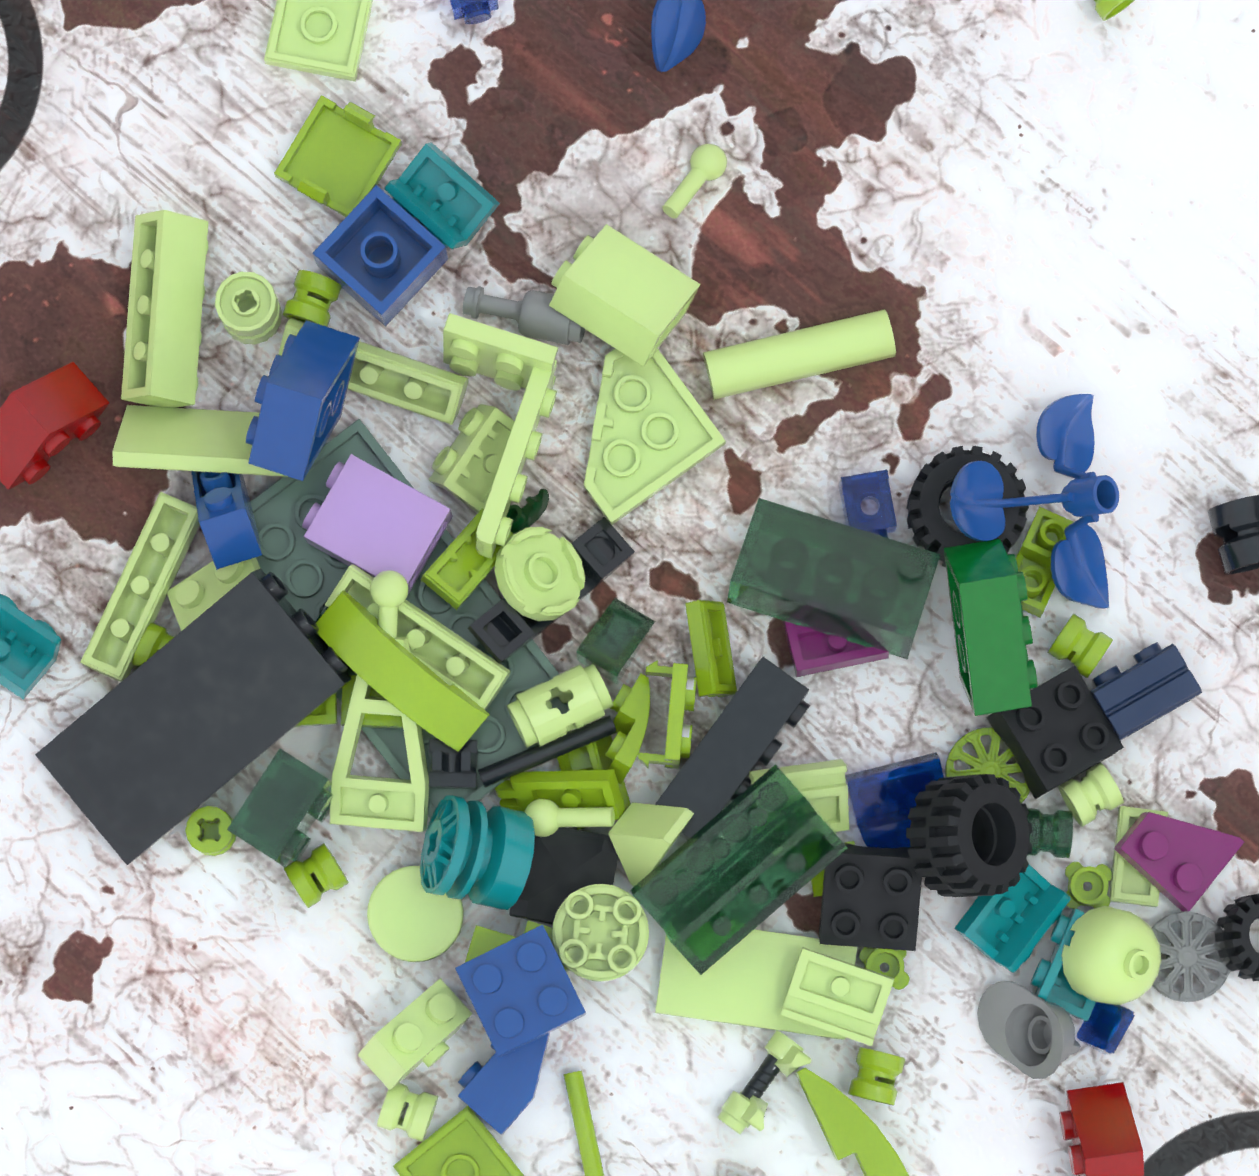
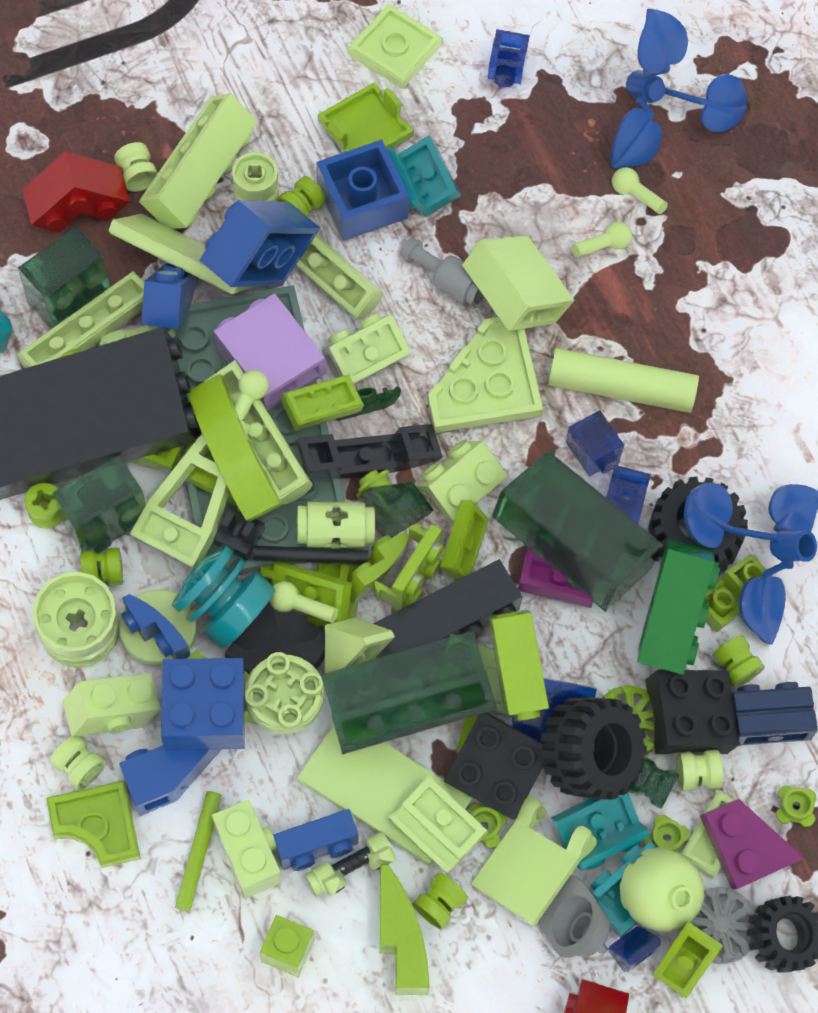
camera: 20 degrees right, 15 degrees down
yellowish green bracket [443,313,558,559] -> none
yellowish green tile [494,527,585,621] -> none
none -> clear green brick [18,227,110,329]
none -> yellowish green wheel [33,572,120,668]
none -> yellowish green wheel [114,142,158,192]
none -> blue slope [121,594,190,659]
none -> yellowish green brick [212,799,282,899]
none -> blue piece [273,809,359,871]
none -> lime plate [356,469,393,504]
none -> yellowish green bracket [416,439,508,522]
none -> yellowish green flag [470,796,597,927]
none -> lime brick [488,610,549,720]
none -> clear blue brick [566,410,624,477]
none -> yellowish green bar [612,167,668,214]
none -> lime slope [652,922,723,999]
none -> lime plate [776,785,817,827]

